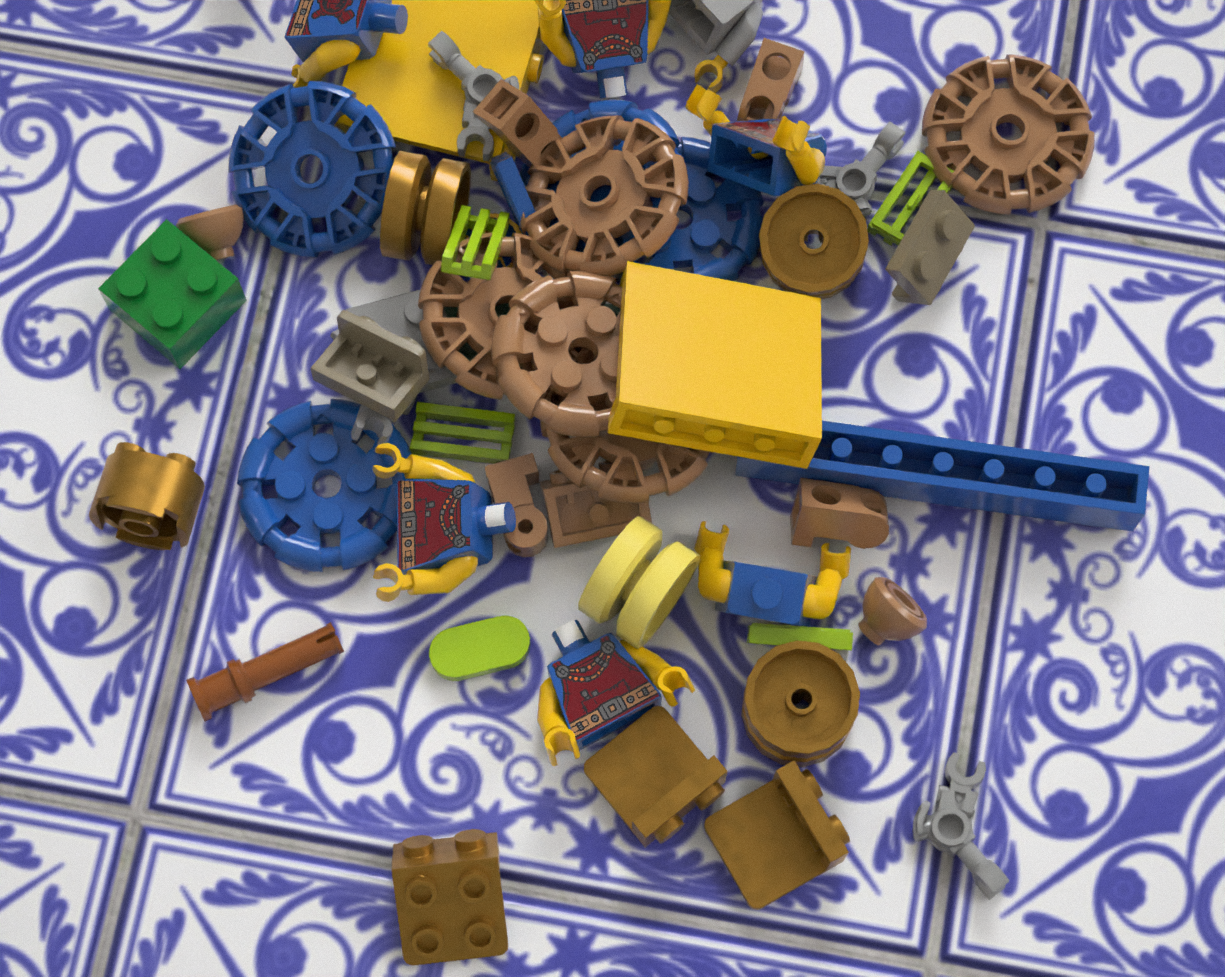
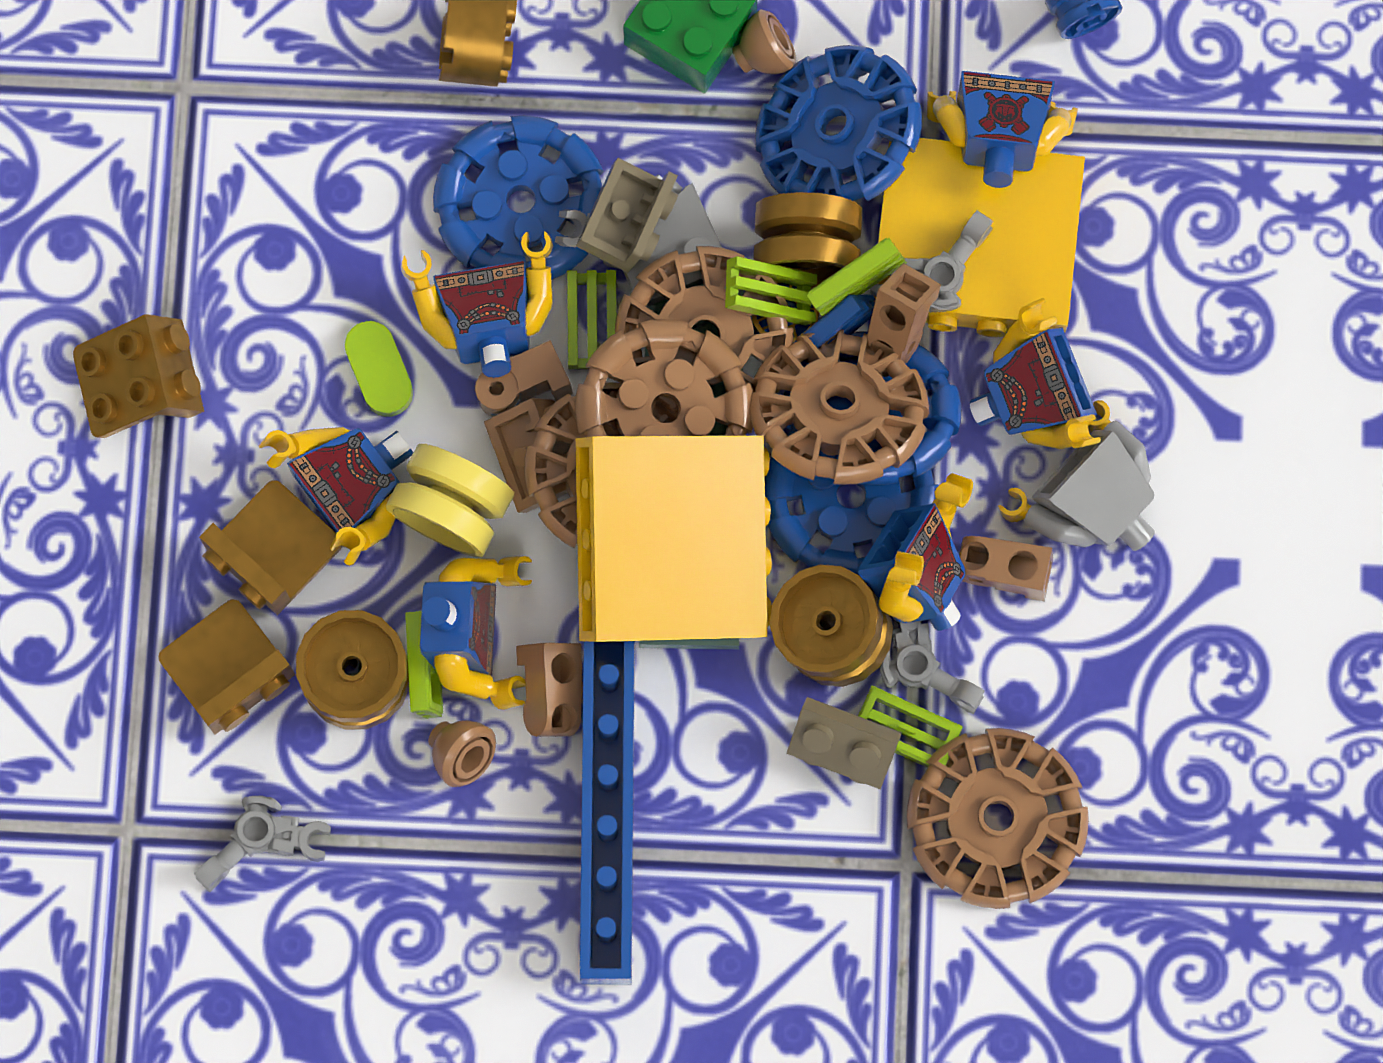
camera: 80 degrees right, 5 degrees up
dark orange pin [186,622,344,722] -> none
none -> lime tile [807,238,907,316]

